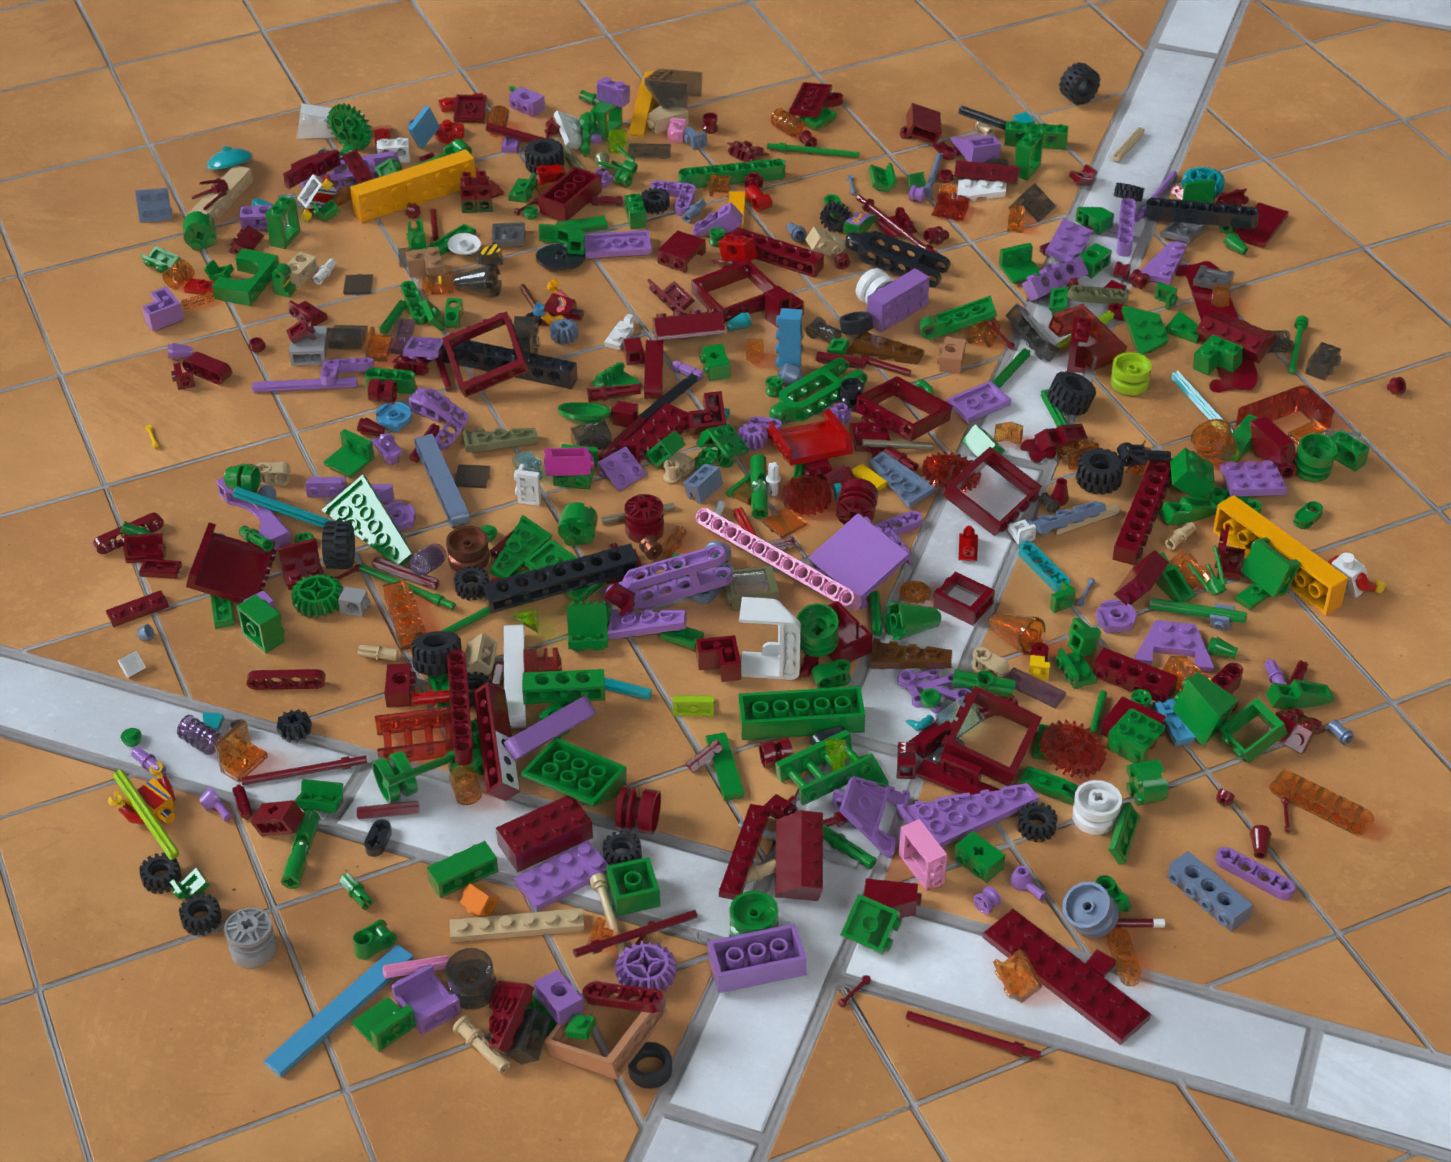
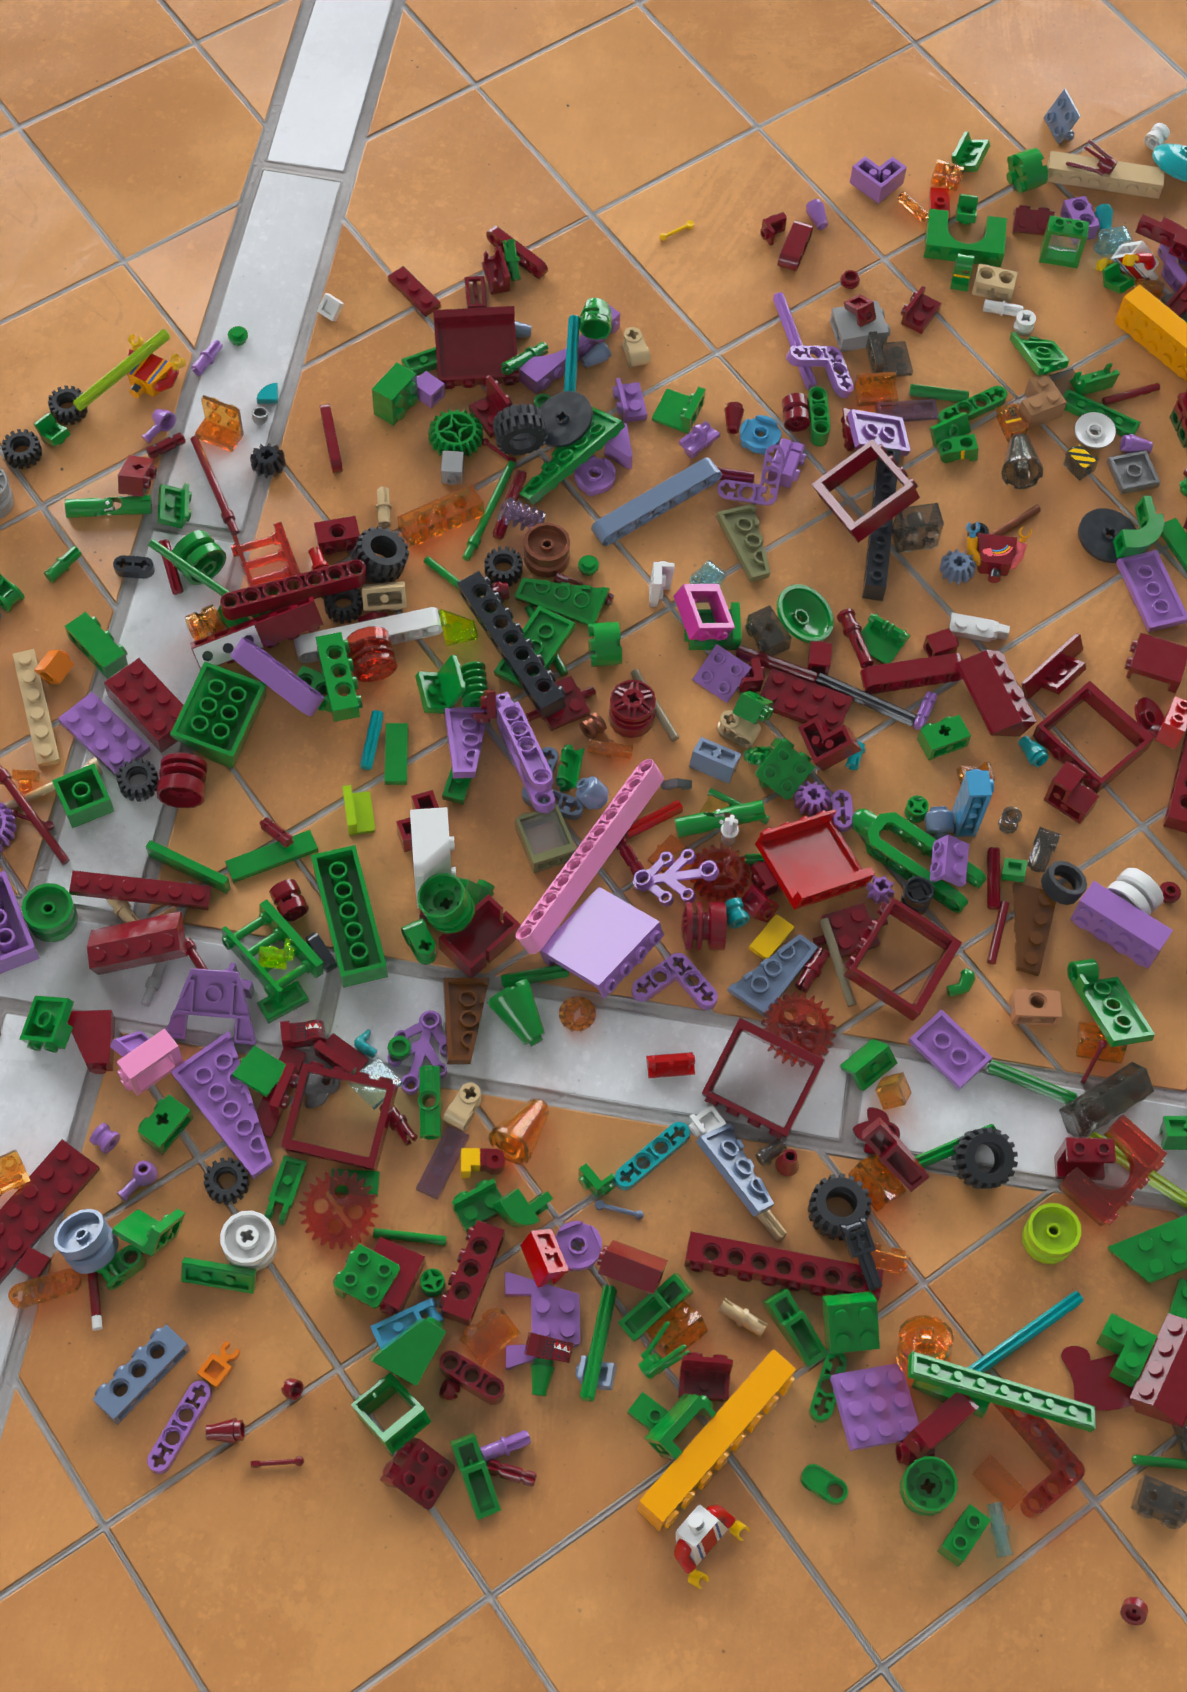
camera: 75 degrees right, 20 degrees up
sand blue hinge [137,624,155,641] -> none
clear purple piece [177,714,223,755] -> none
clear smoke piece [343,274,373,296] -> none
dark red plate [405,202,421,218] -> none
clear smoke piece [454,464,490,488] -> none
dark red bracket [764,794,797,820] -> none
green pin [823,825,877,870] -> none
dark red window [933,571,995,626] -> none
green brick [1126,759,1168,806] -> none
clear orange beam [1270,770,1374,836] -> none
sand blue pin [1327,720,1354,744] -> none
none -> medium lavender tile [110,1031,150,1057]
none -> green bracket [112,1208,185,1256]
none -> green tile [145,840,231,894]
none -> orange plate [197,1341,241,1389]
none -> green piece [232,1045,286,1097]
none -> green tile [384,723,408,785]
none -> red hinge [520,1229,569,1288]
none -> dark red leg [524,1332,574,1363]
none -> black piece [539,391,593,448]
none -> medium lavender plant [633,849,719,907]
none -> green tile [908,1351,1096,1432]
none -> medium lavender bracket [930,835,969,887]
none -> green wing [1010,332,1069,376]
none -> white wheel [1013,310,1036,336]
none -> medium lavender cone [1120,434,1153,454]
none -> white wheel [1144,123,1170,150]

